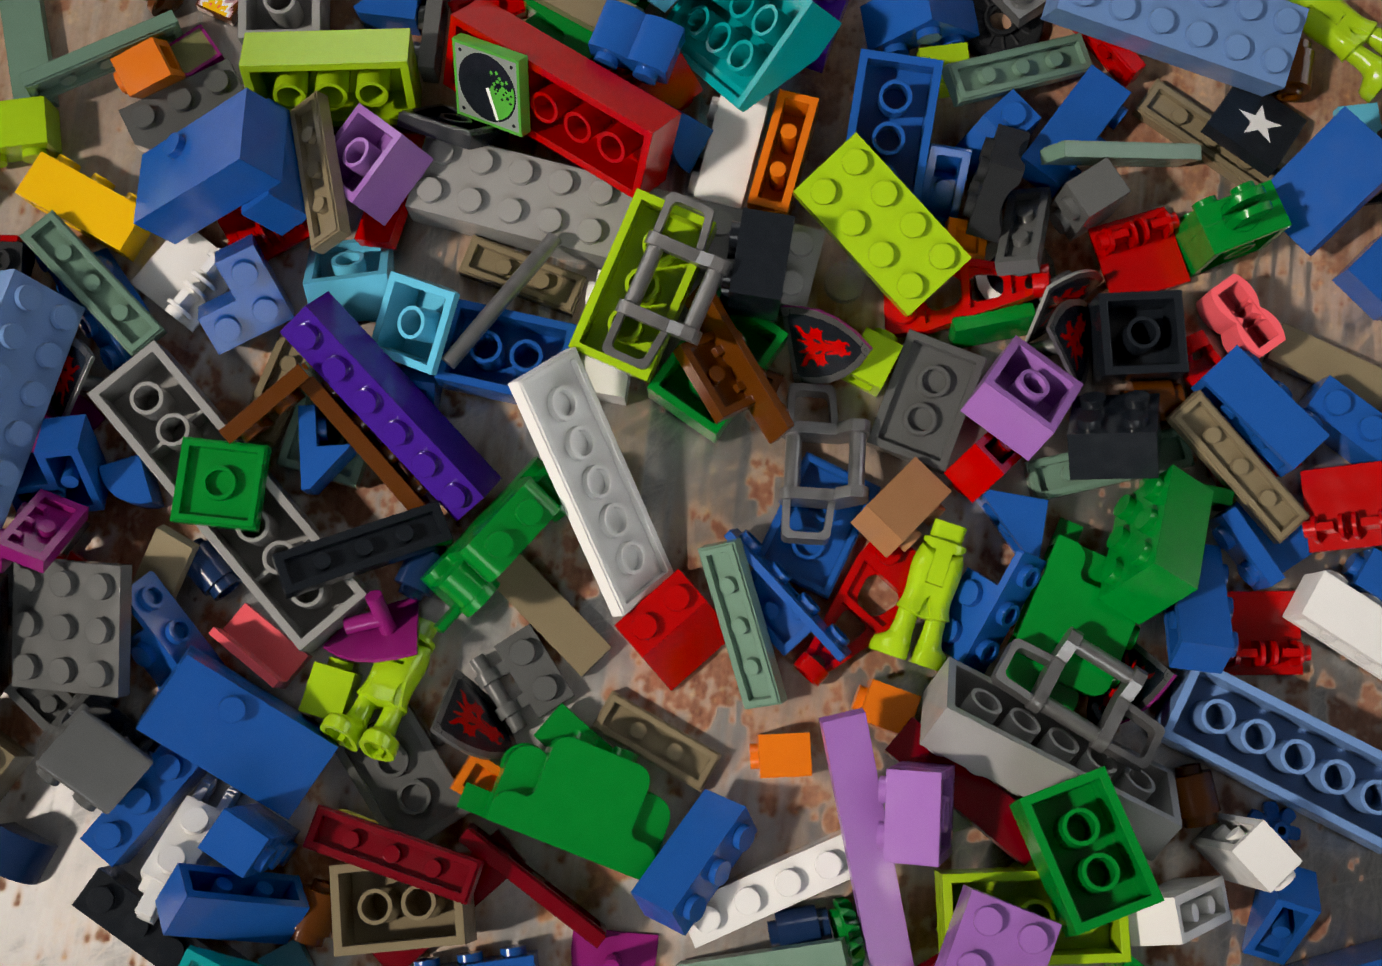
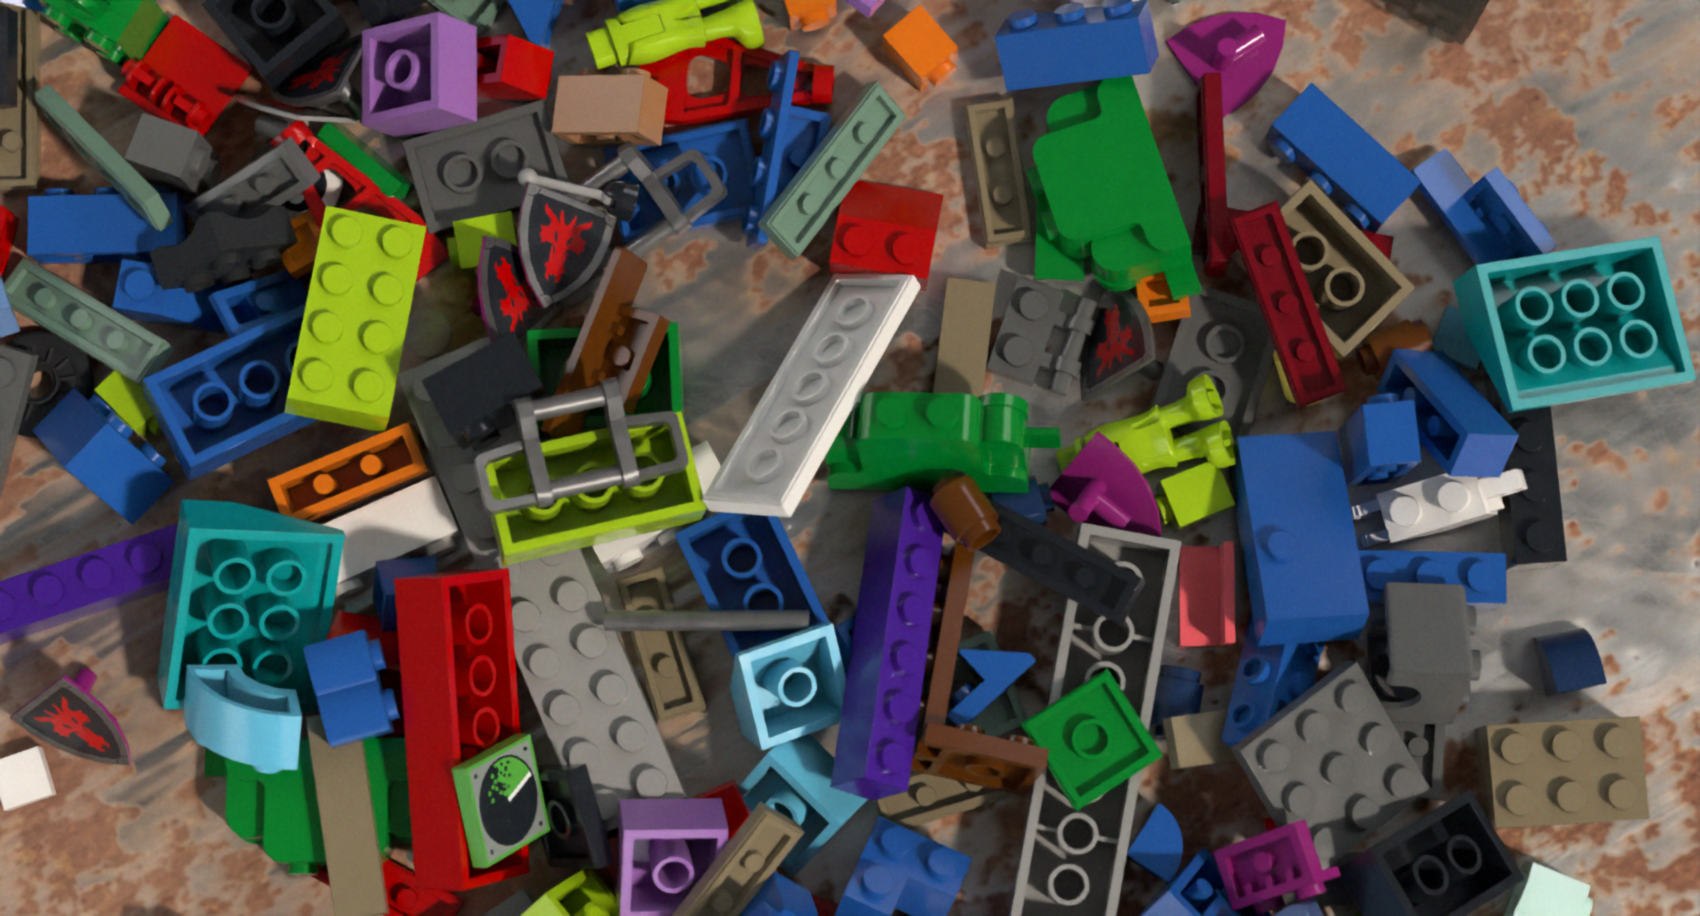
camera: 125 degrees left, 0 degrees up
none -> shield [517,182,616,308]
none -> hinge [518,168,639,222]
none -> reddish brown brick [929,474,1001,552]

